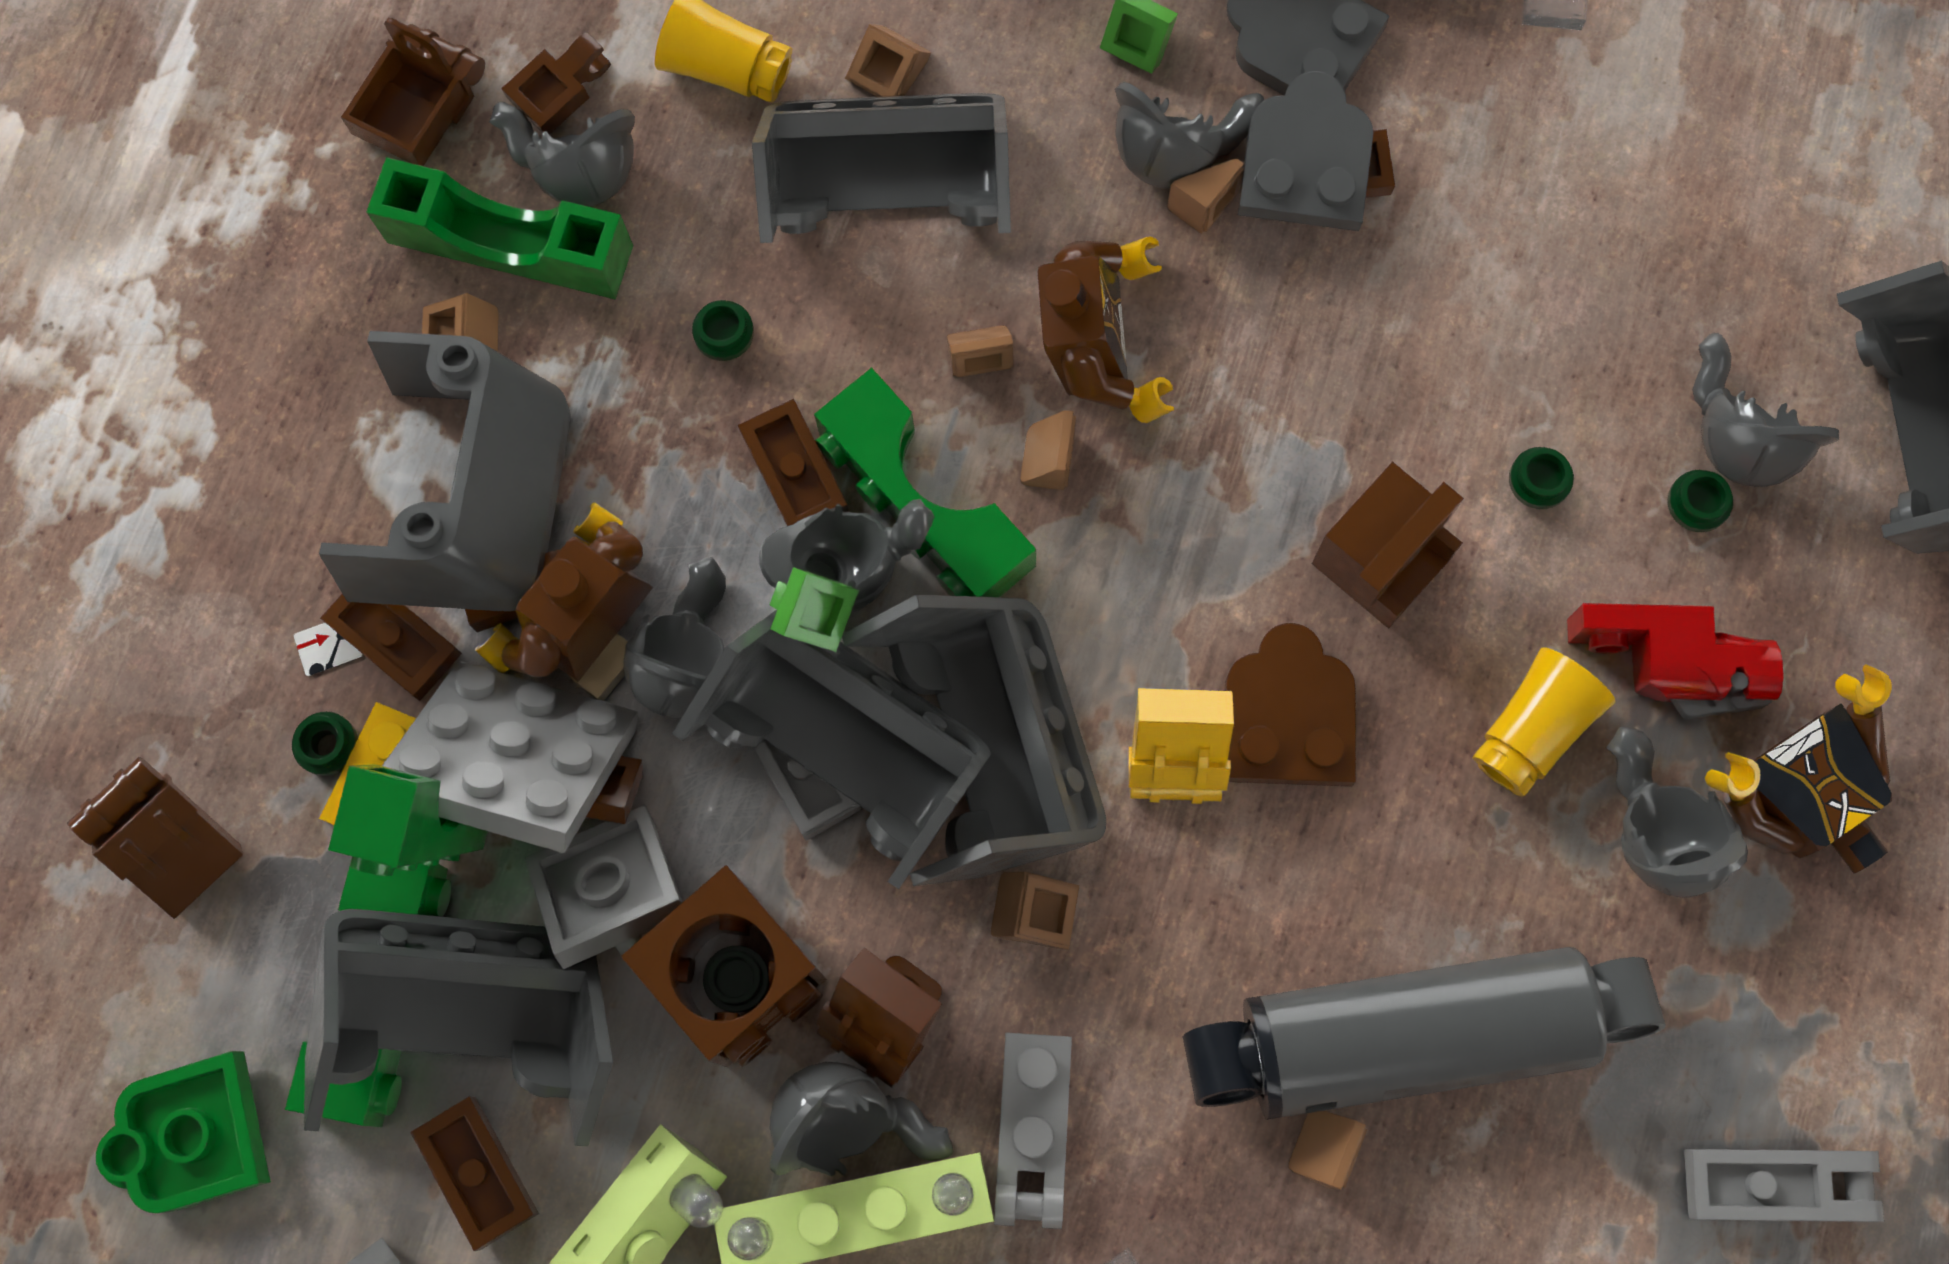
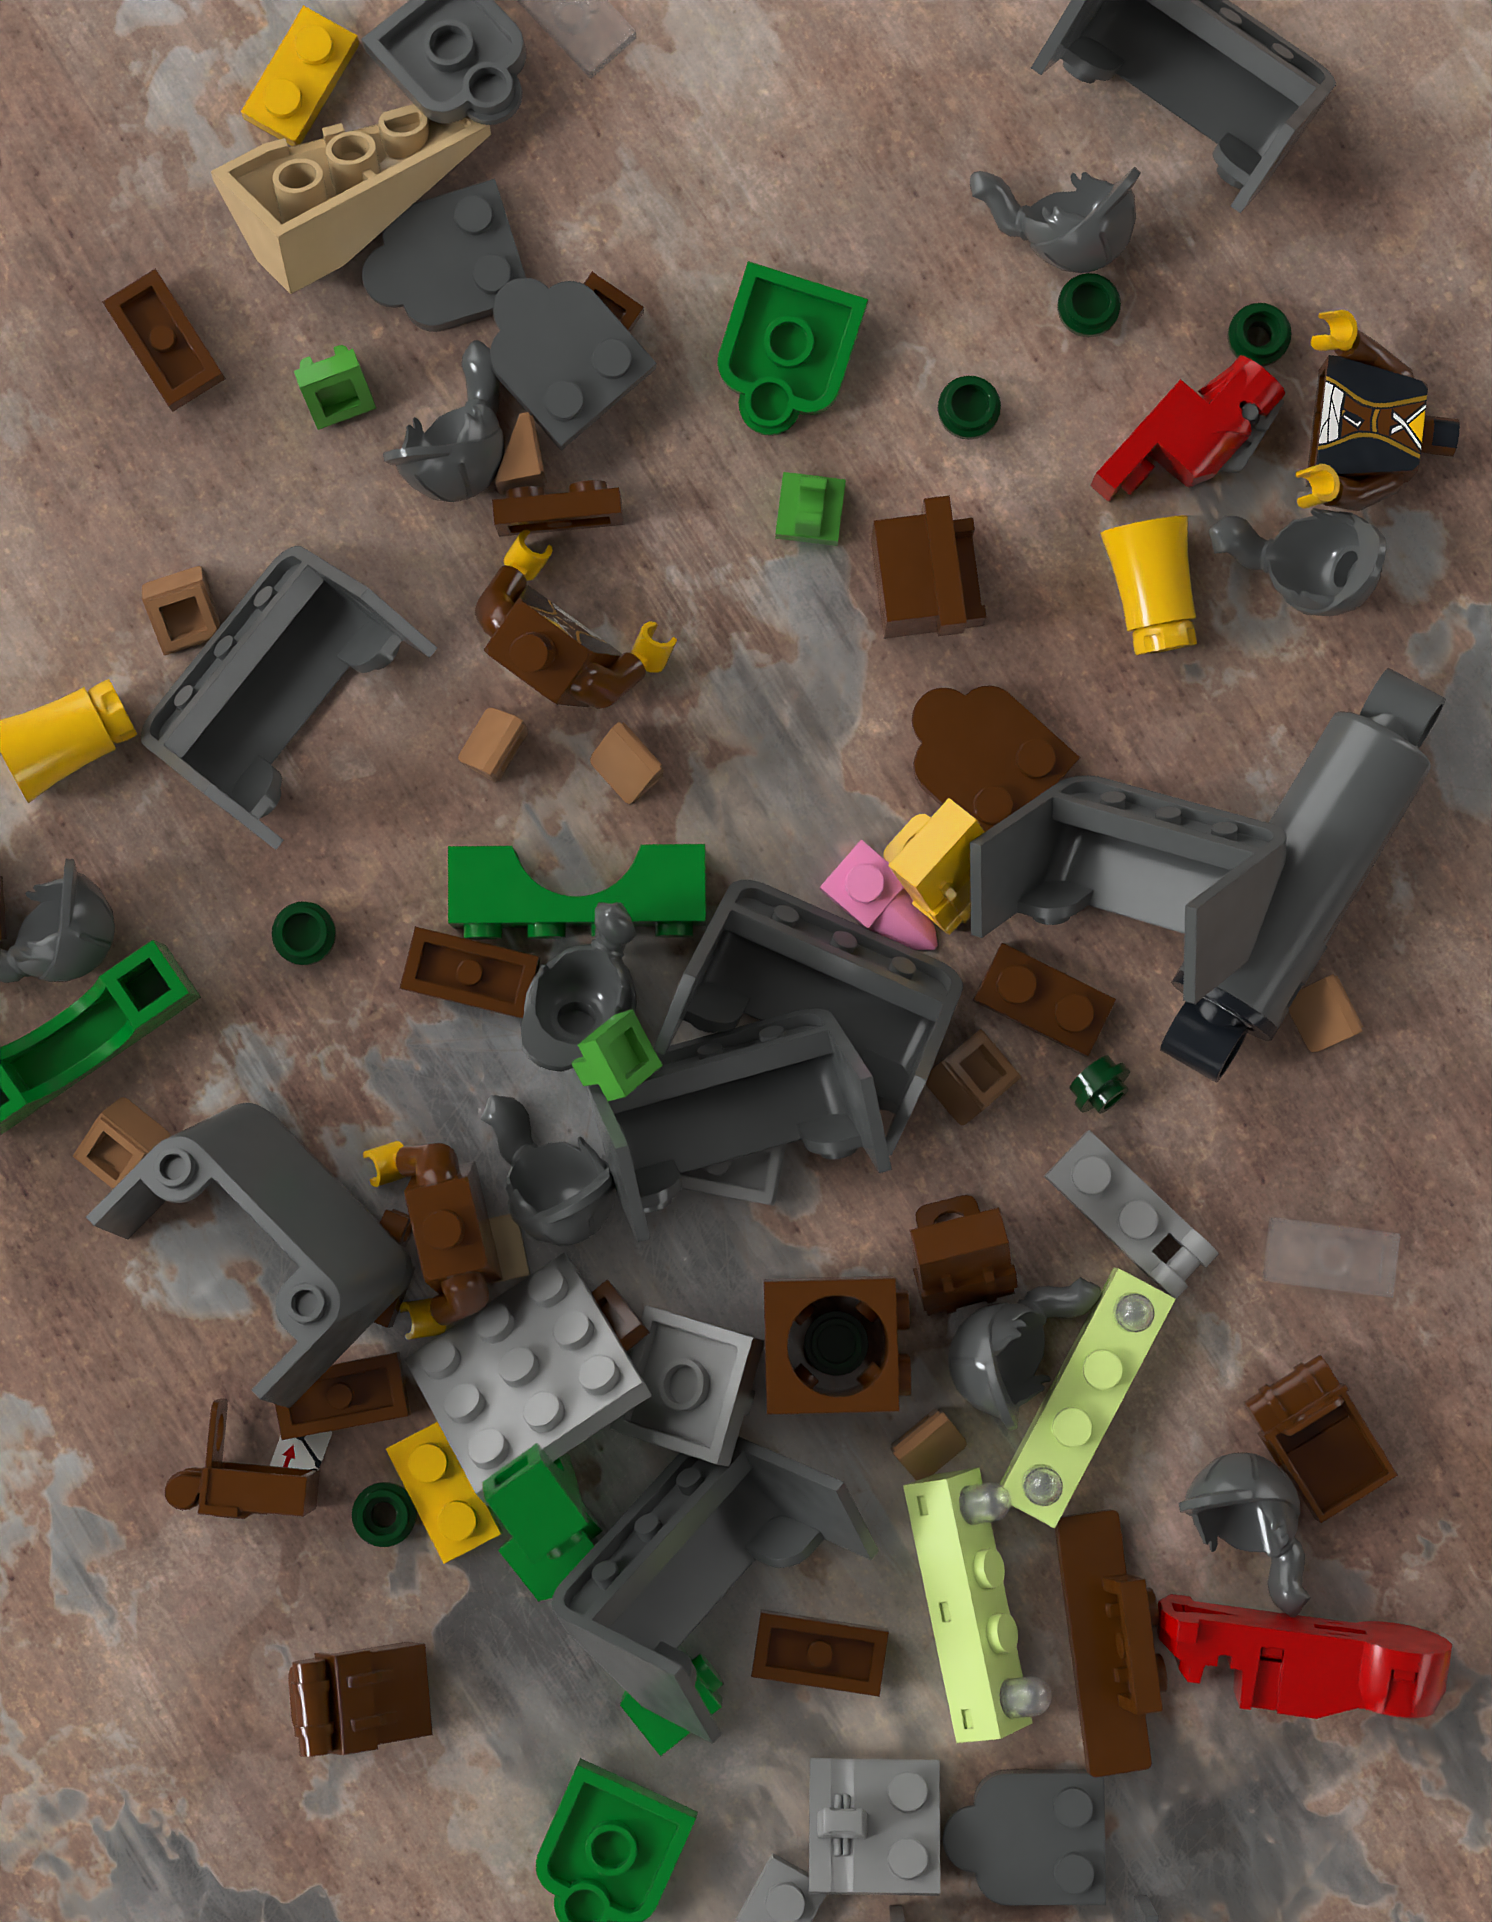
camera: 50 degrees left, 10 degrees up
none -> reddish brown piece [165,1398,320,1519]
none -> reddish brown plate [492,480,624,537]
none -> green plate [718,261,868,436]
none -> bright green tile [775,472,846,546]
none -> bright pink plate [819,840,938,950]
none -> medium nougat slope [890,1408,967,1481]
none -> dark grey windscreen [970,775,1287,1004]
none -> reddish brown plate [972,943,1116,1057]
none -> dark green plate [1069,1055,1130,1114]
none -> dark green plate [1227,303,1291,367]

